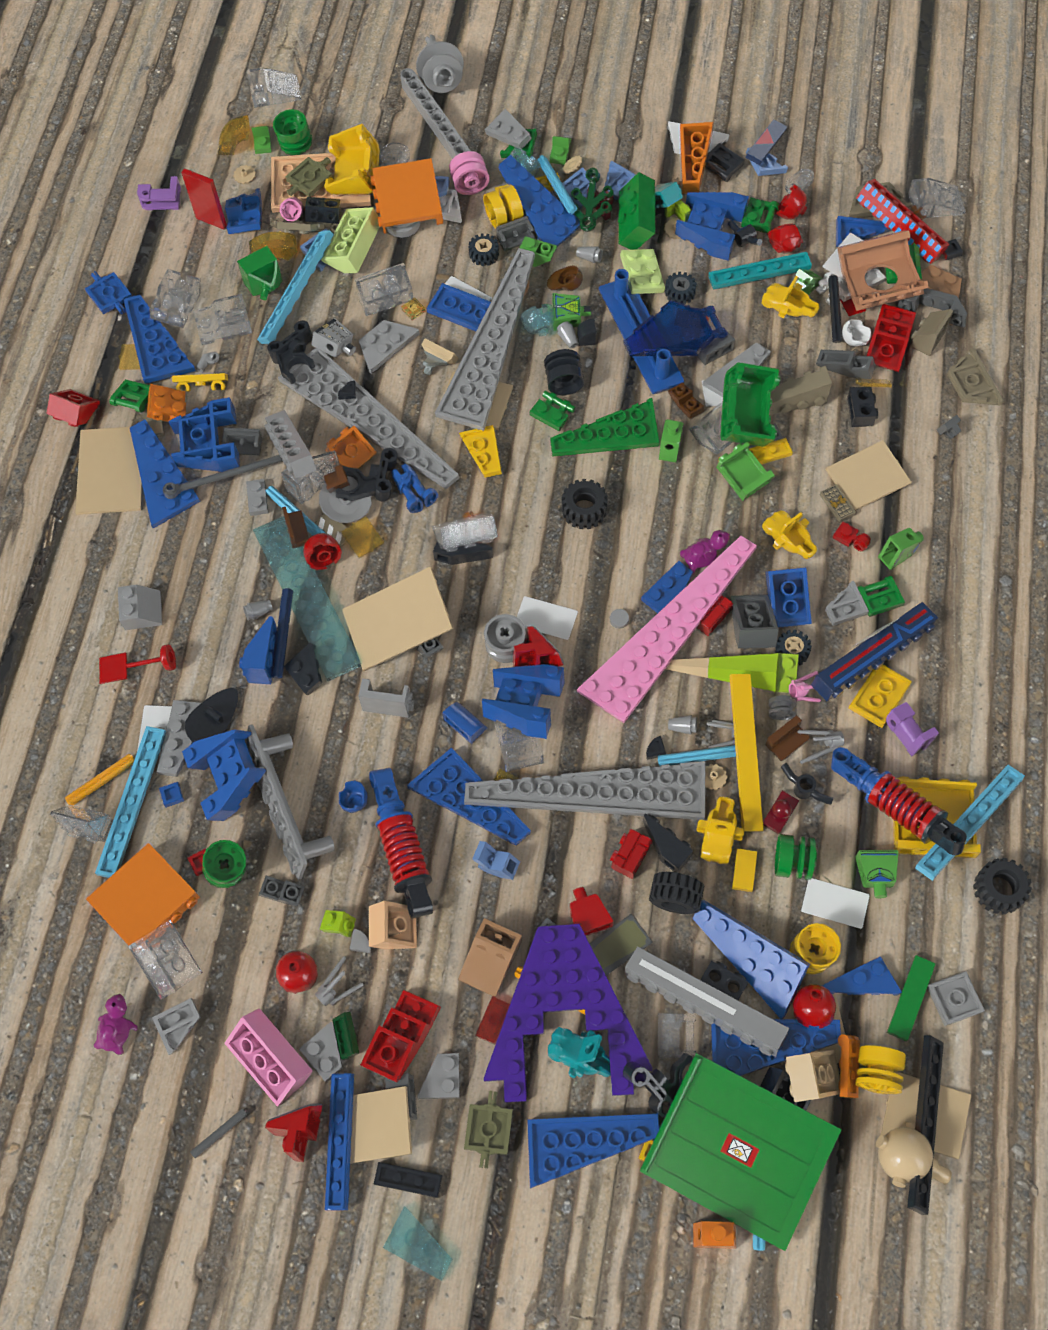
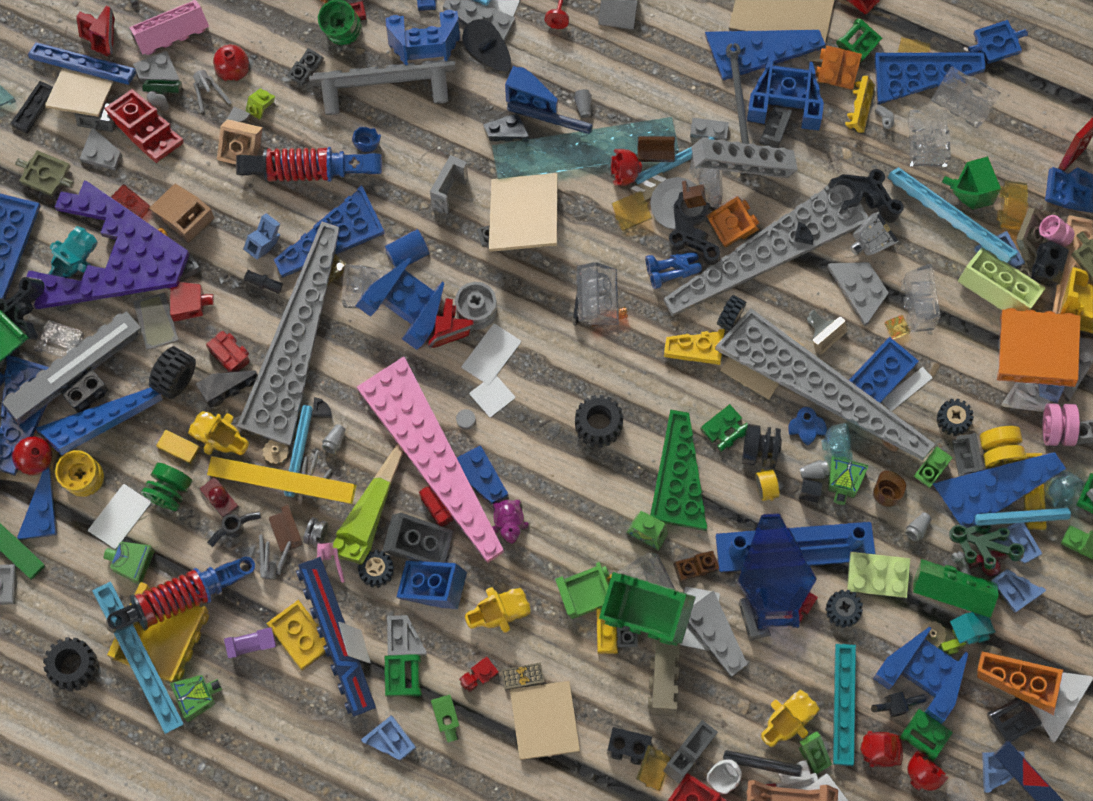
camera: 105 degrees right, 5 degrees up
tan piece [563,155,582,174] -> none
none -> light grey arm [147,91,169,111]
none -> bright green torso [170,675,222,722]
none -> black pin [244,270,283,294]
none -> medium blue wing [361,715,417,760]
none -> white sticker [469,375,515,417]
none -> black wheel [717,295,747,331]
none -> yellow piece [755,469,780,501]
none -> blue plate [788,407,827,446]
none -> light grey arm [951,551,971,575]

